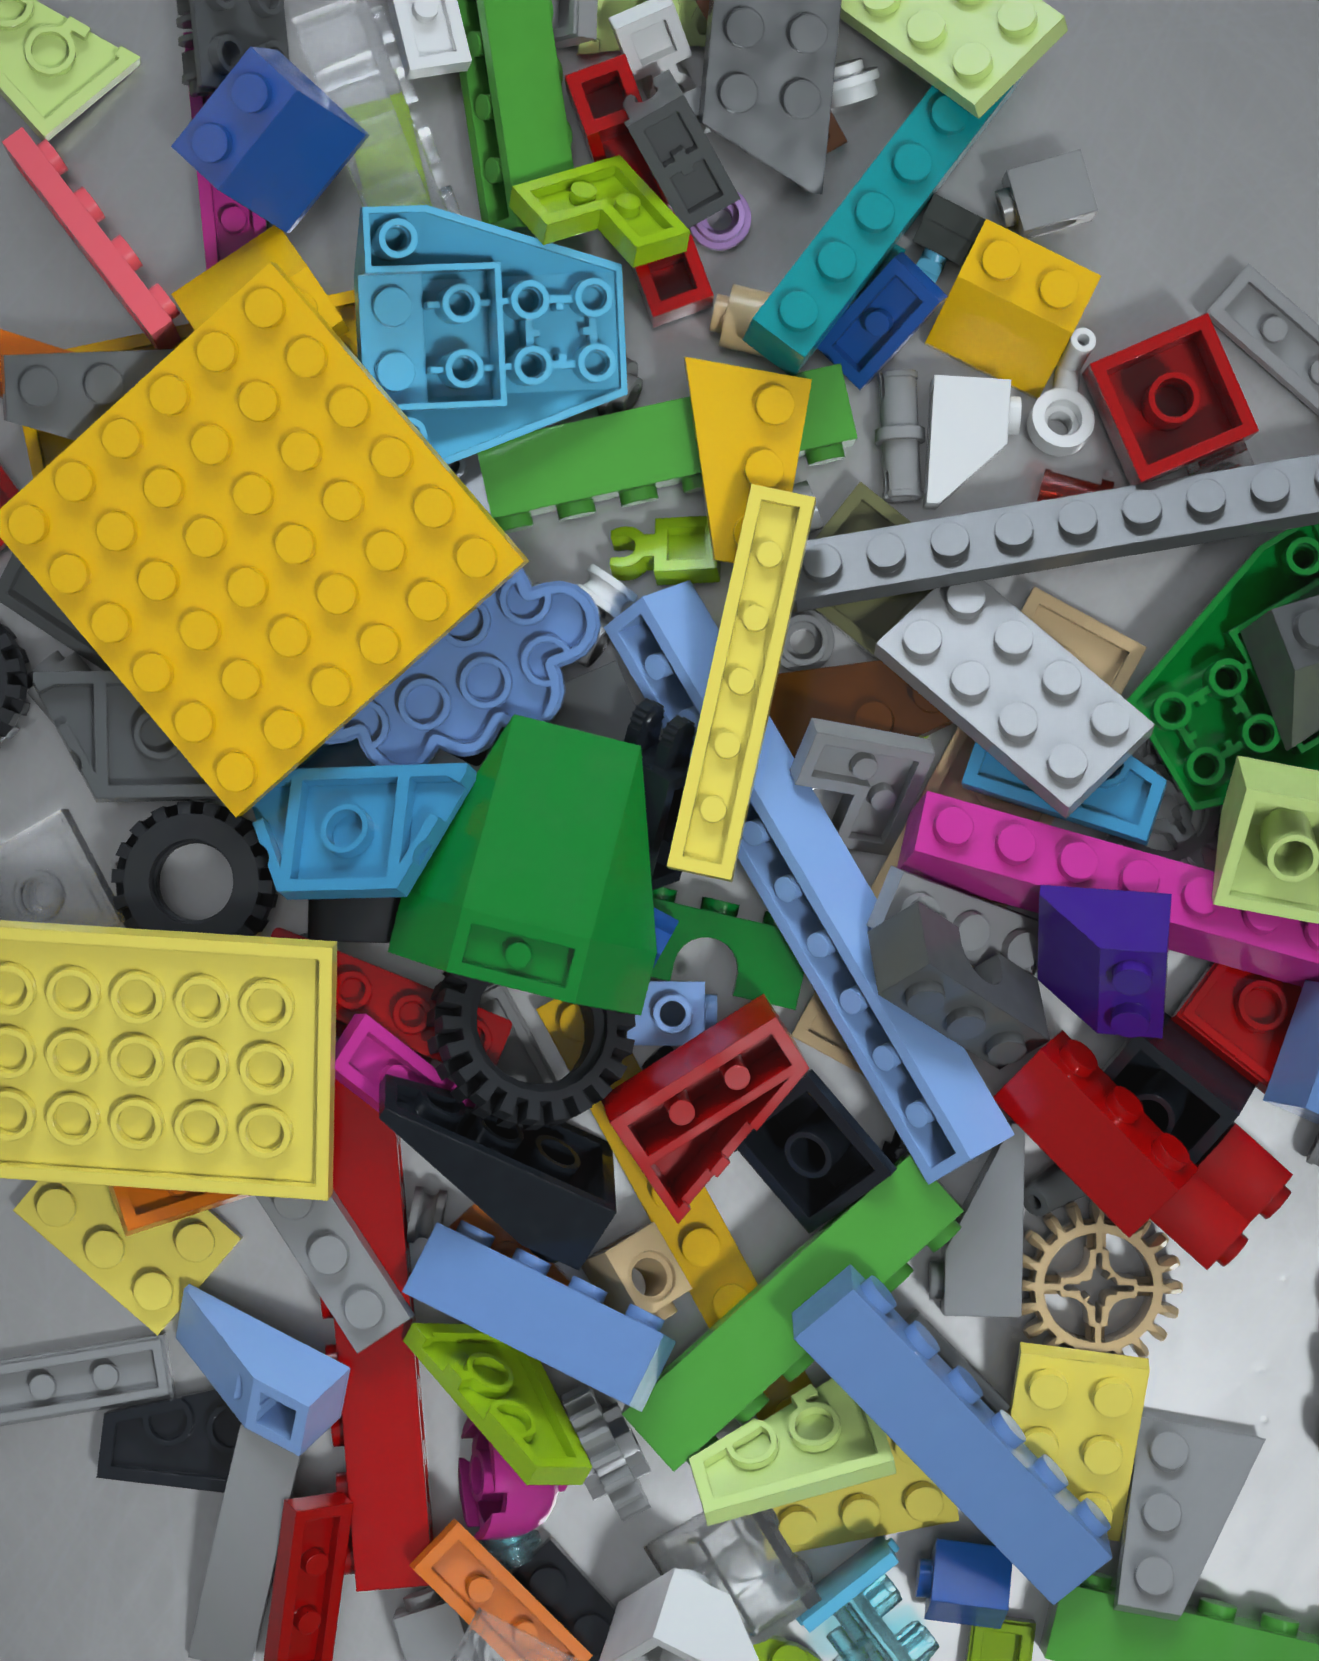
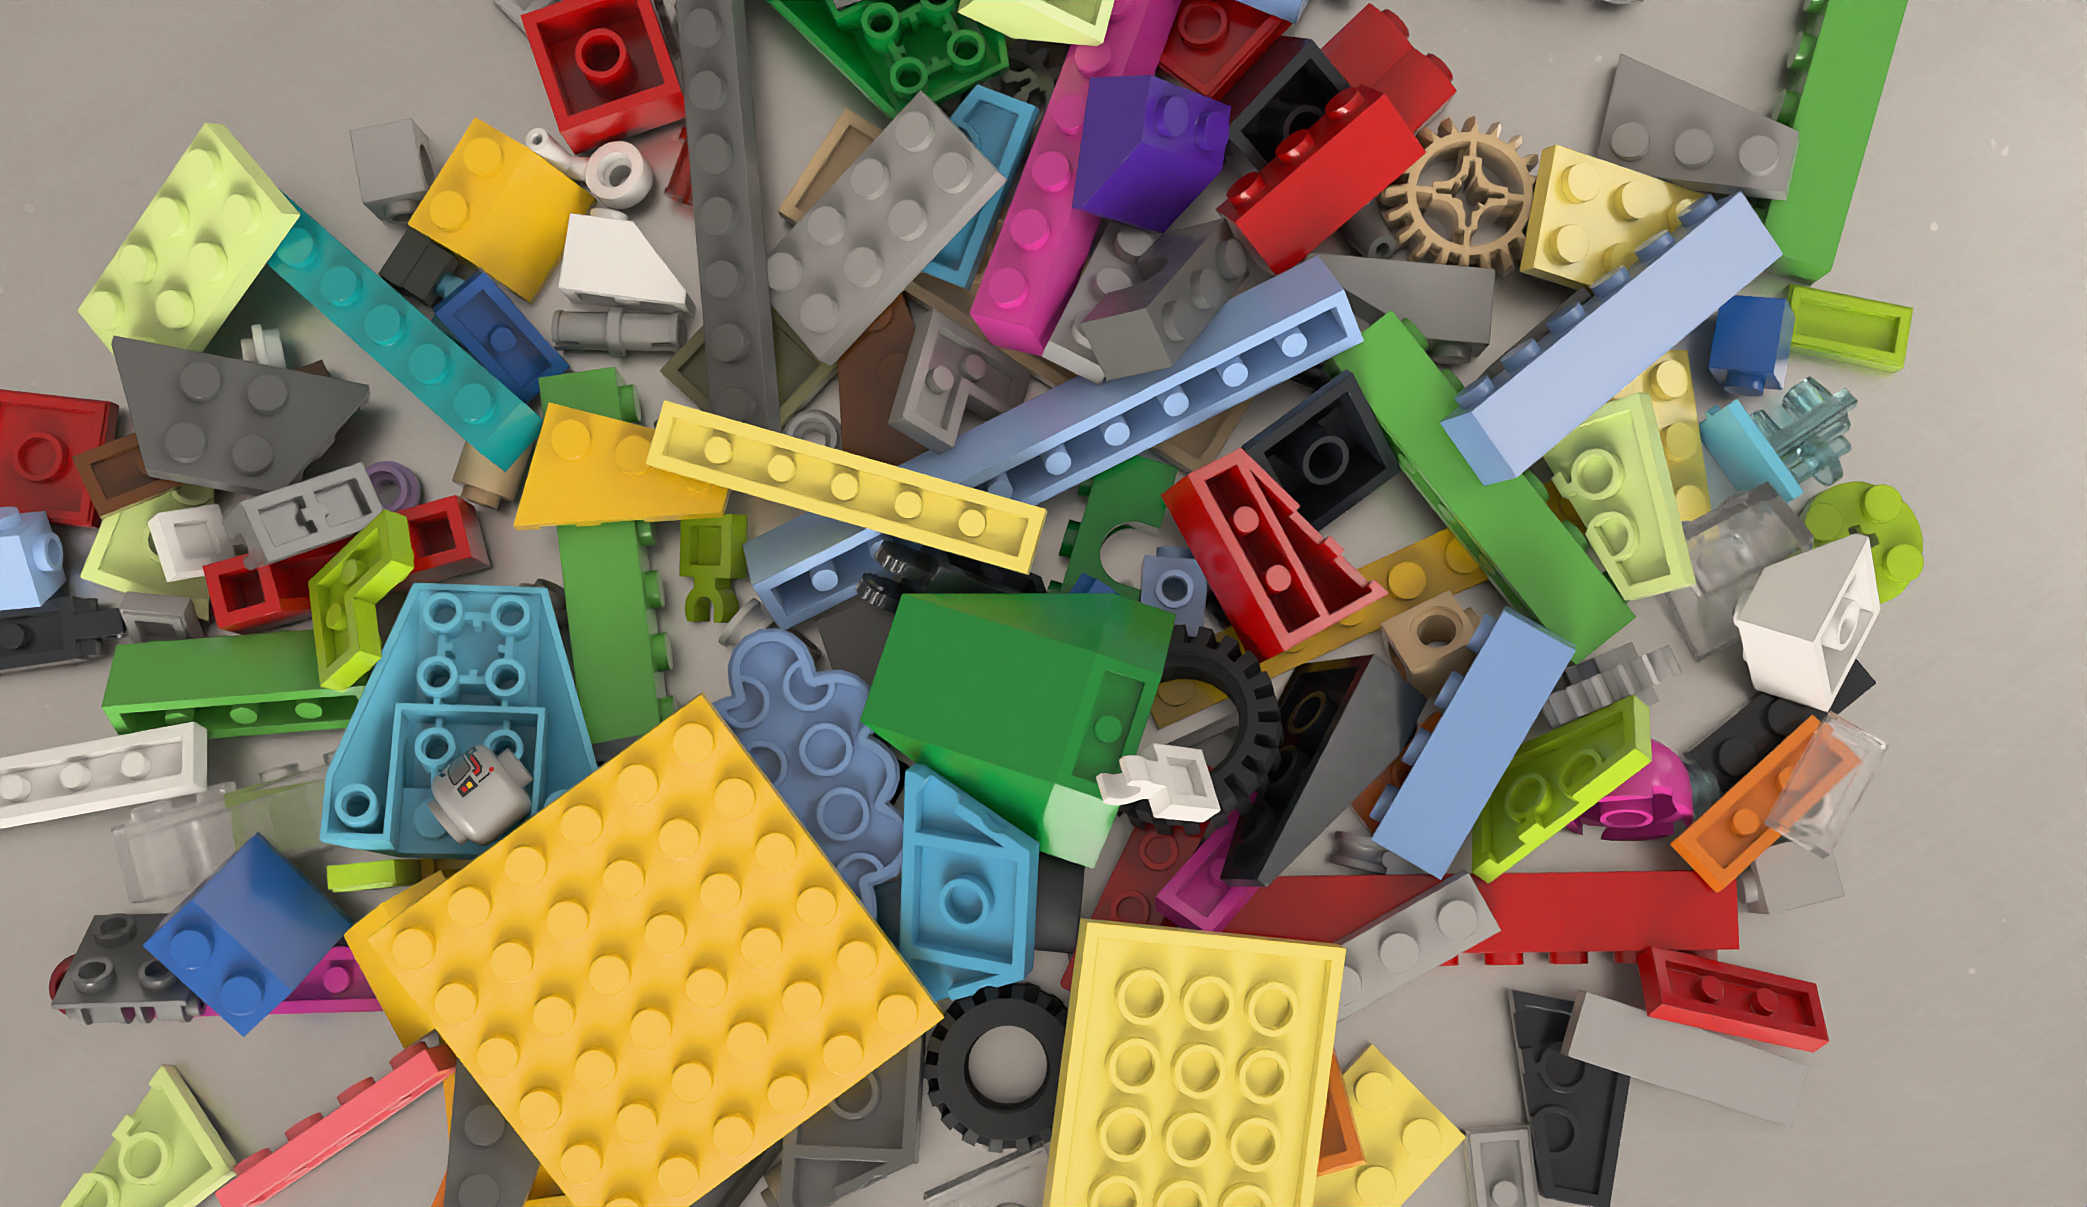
camera: 85 degrees left, 5 degrees down
light blue slope [176,1284,351,1456] -> none
none -> lime tile [327,859,422,892]
none -> light grey head [427,745,534,846]
none -> white plate [1096,743,1221,822]

